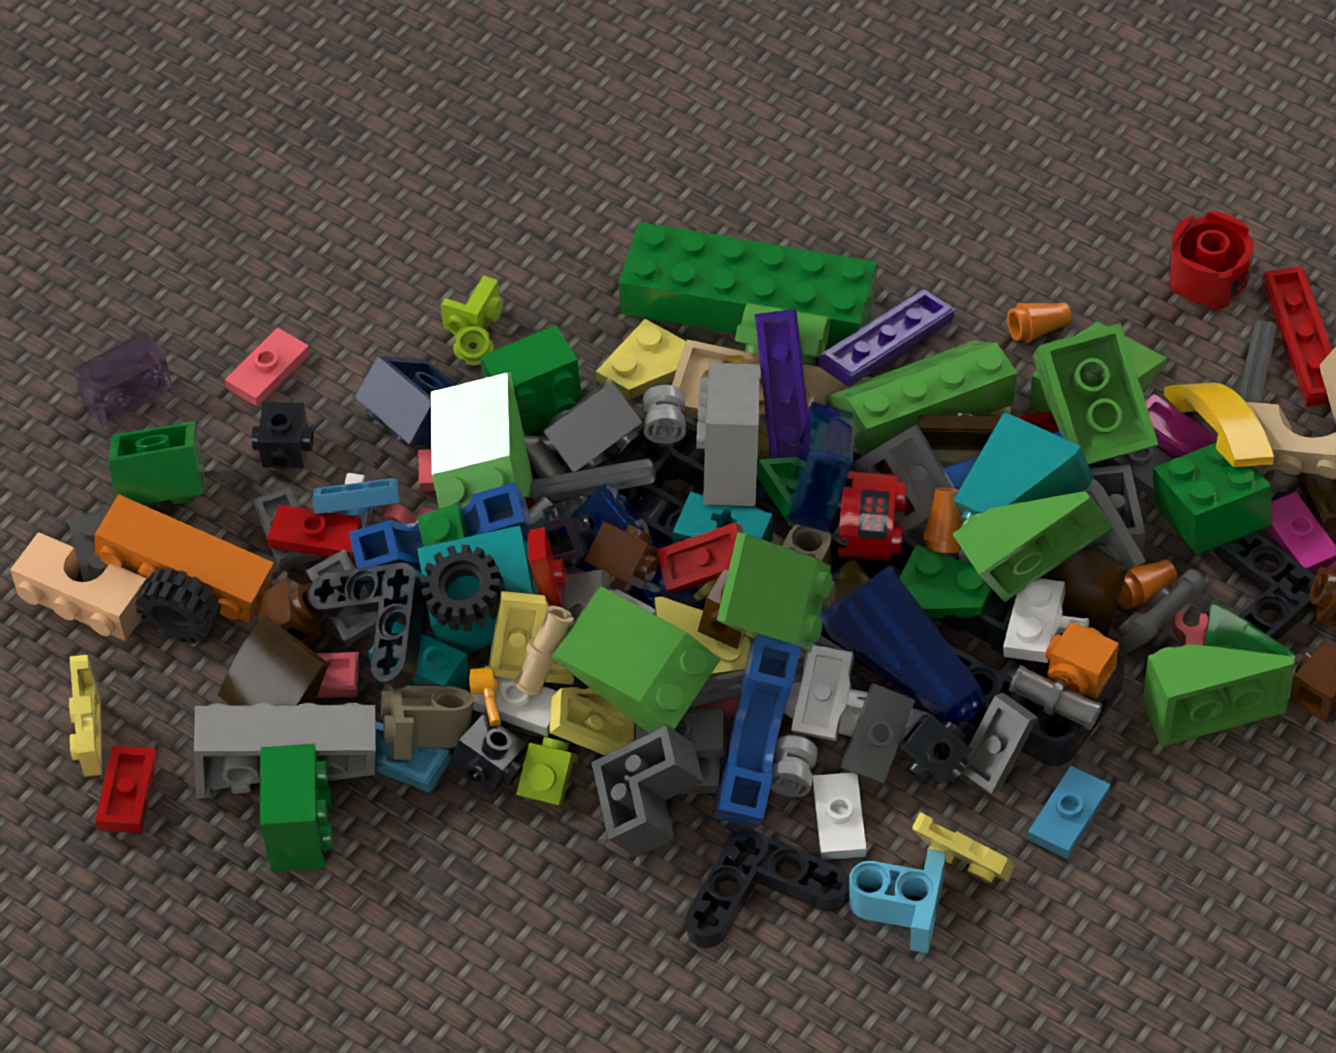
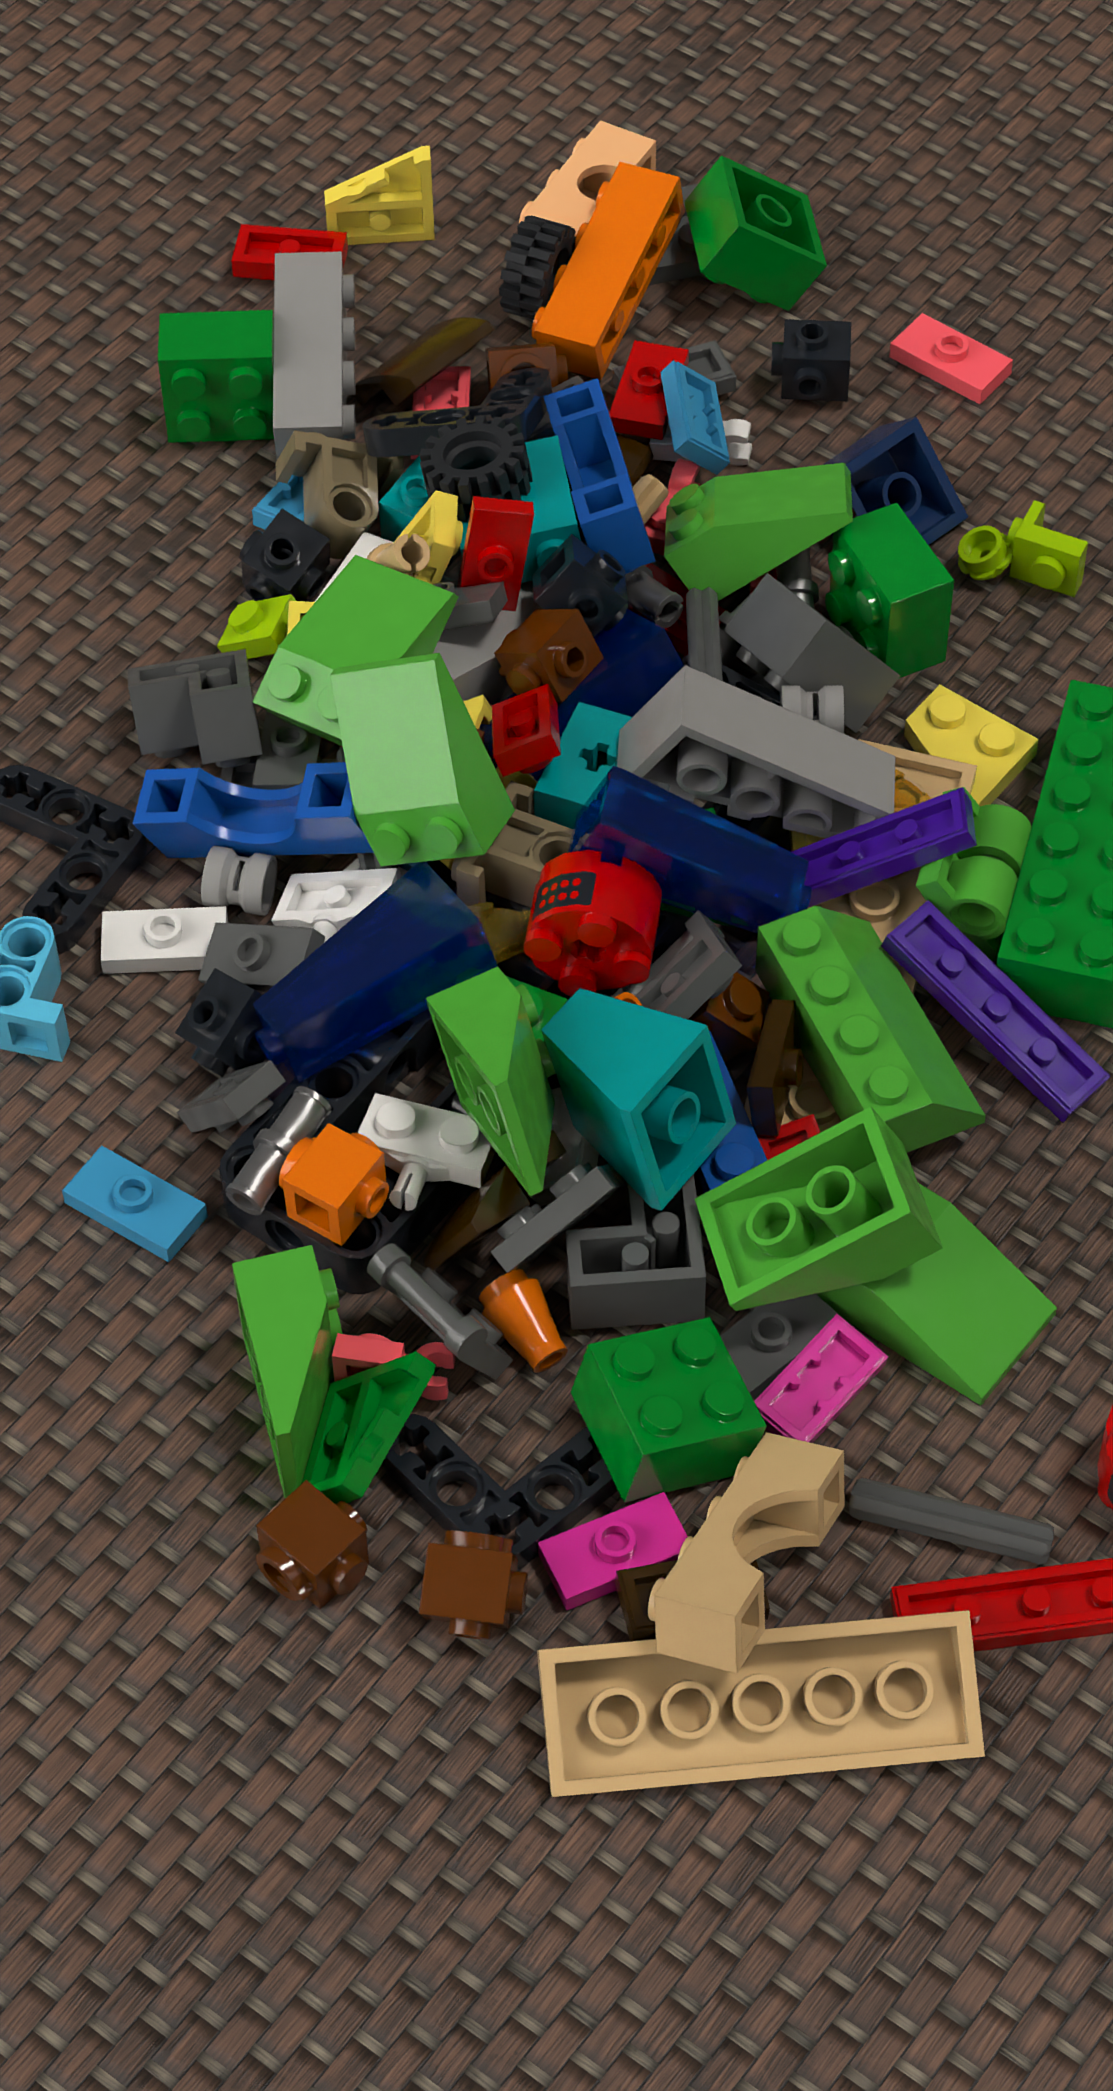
camera: 90 degrees right, 0 degrees up
clear purple brick [73,331,173,425] -> none
green plate [417,503,469,547] -> none
light orange hand [469,668,501,726] -> none
light yellow wing [912,812,1015,883] -> none
orange cone [1007,302,1072,343] -> none
yellow slope [1163,383,1274,467] -> none

